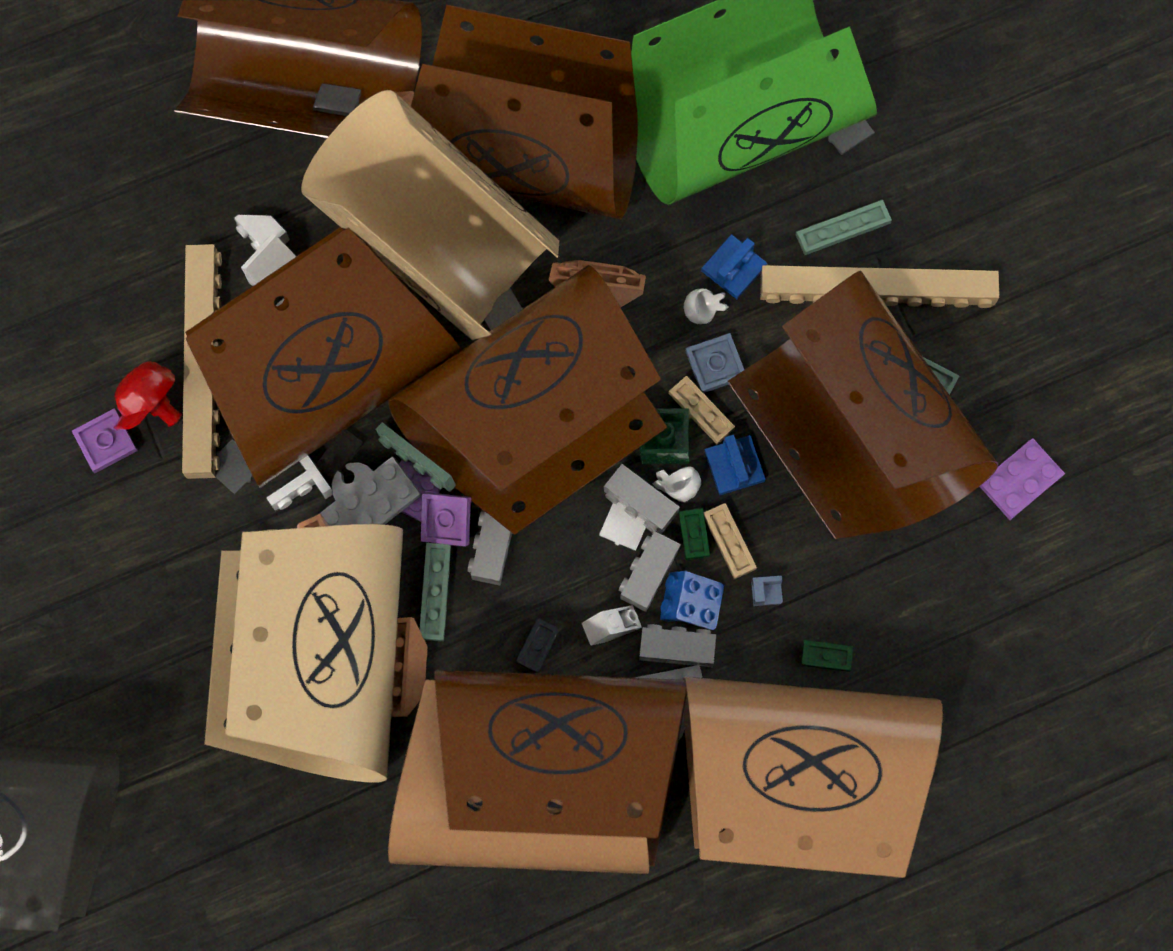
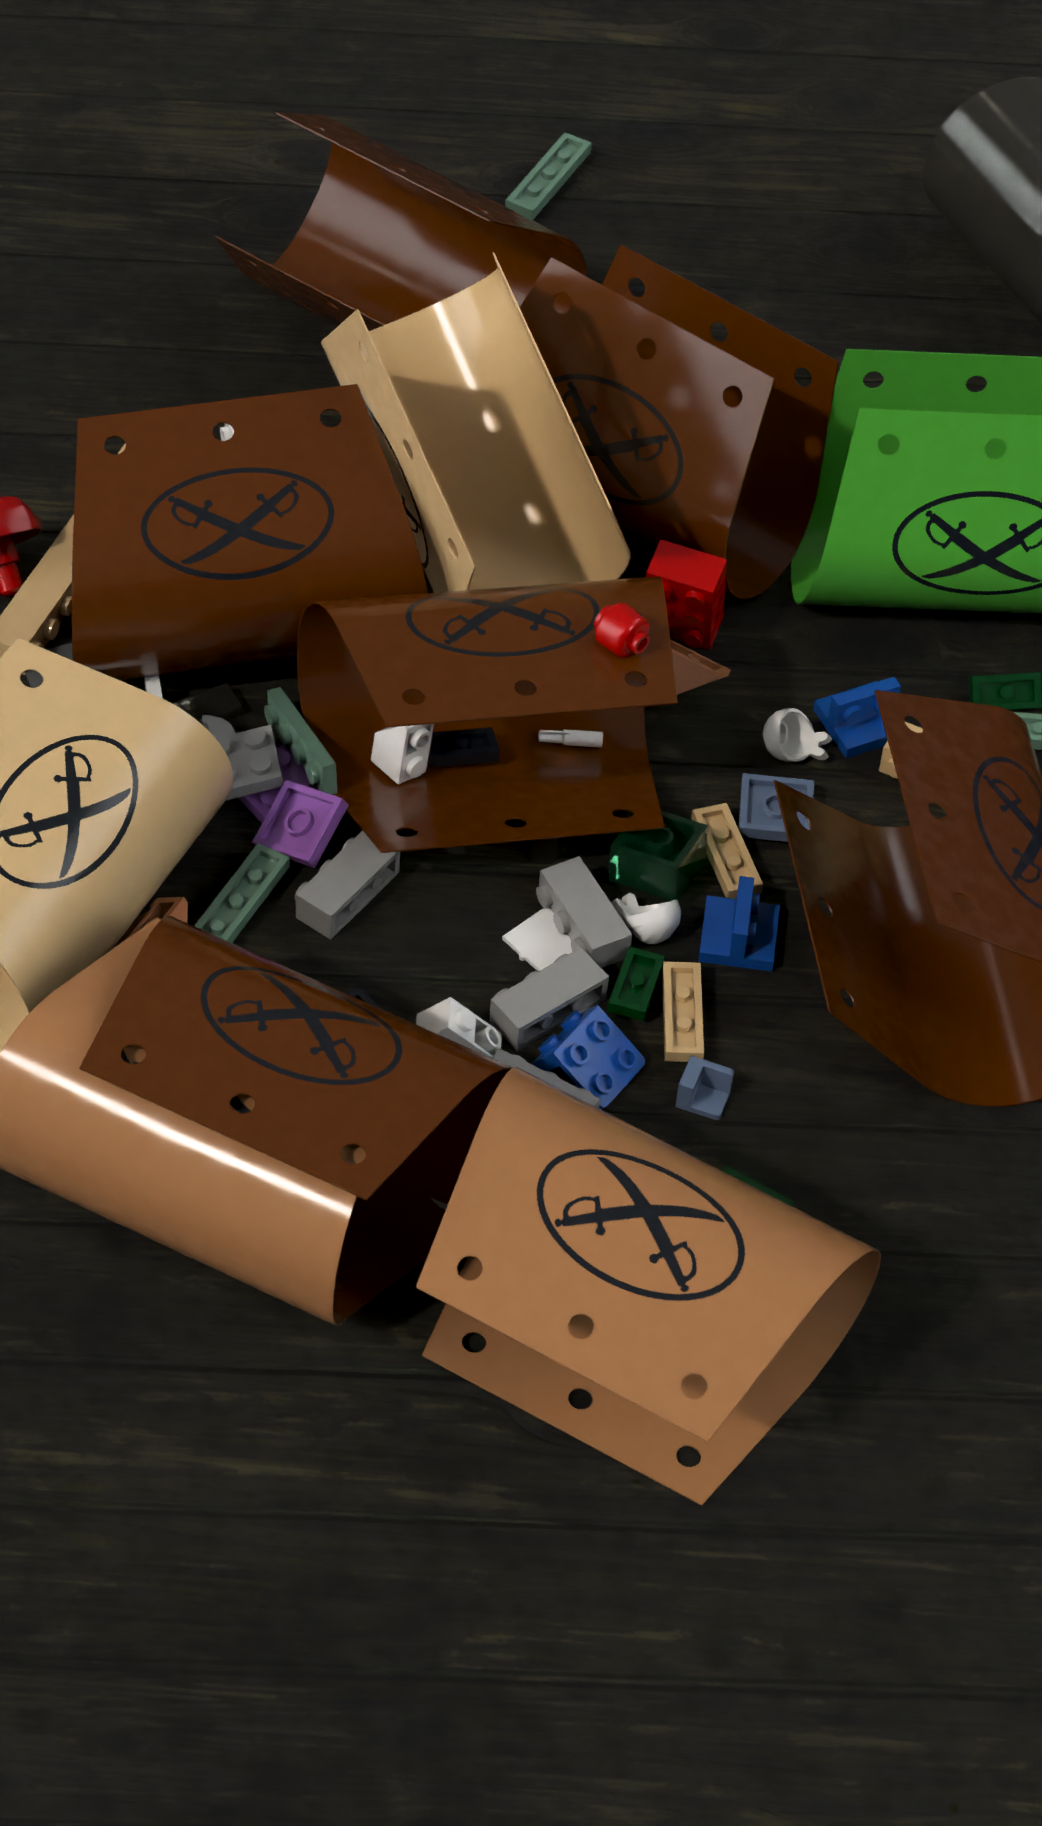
camera: 20 degrees right, 25 degrees down
none -> red head [594,602,650,658]
none -> red brick [646,539,727,650]
none -> dark green plate [969,672,1042,710]

